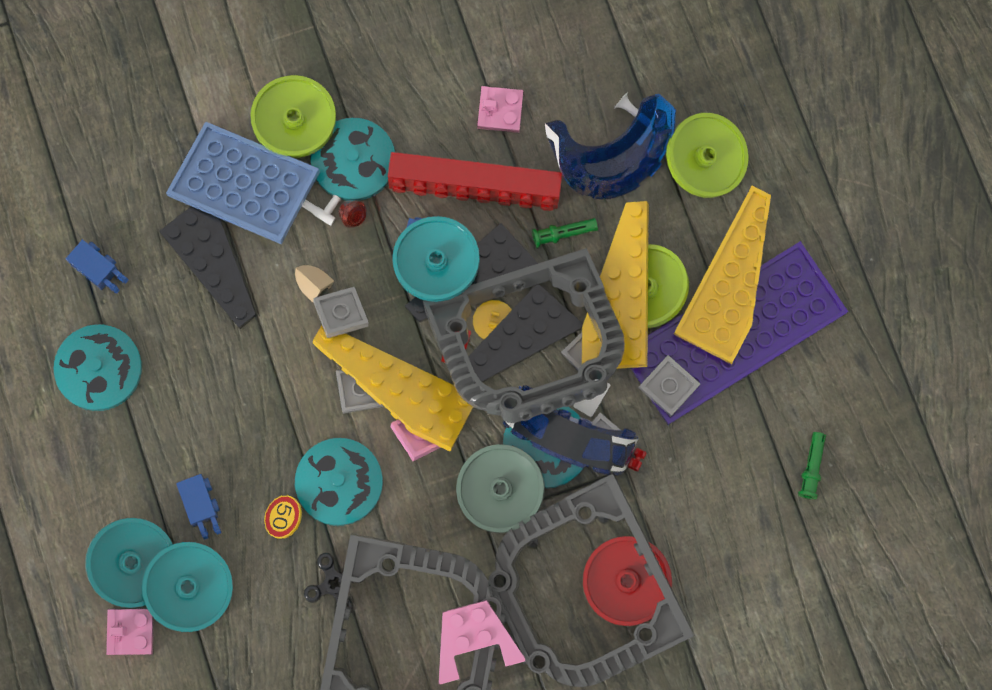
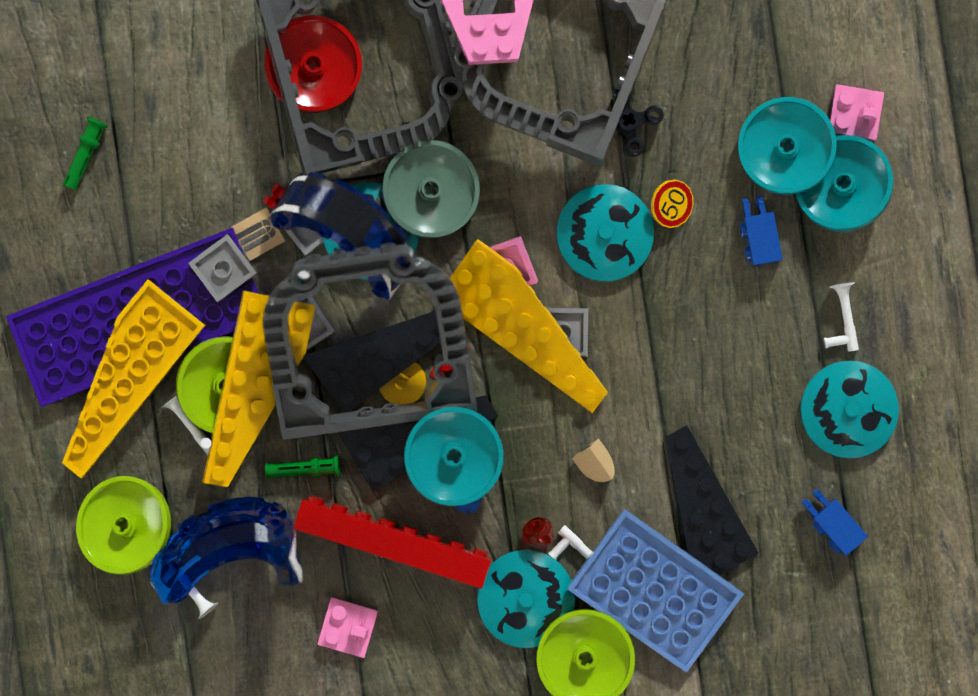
camera: 160 degrees left, 10 degrees up
light grey tile [313,287,369,338] -> none
none -> white piece [161,395,211,456]
none -> piece [230,207,286,262]
none -> white piece [824,282,859,351]

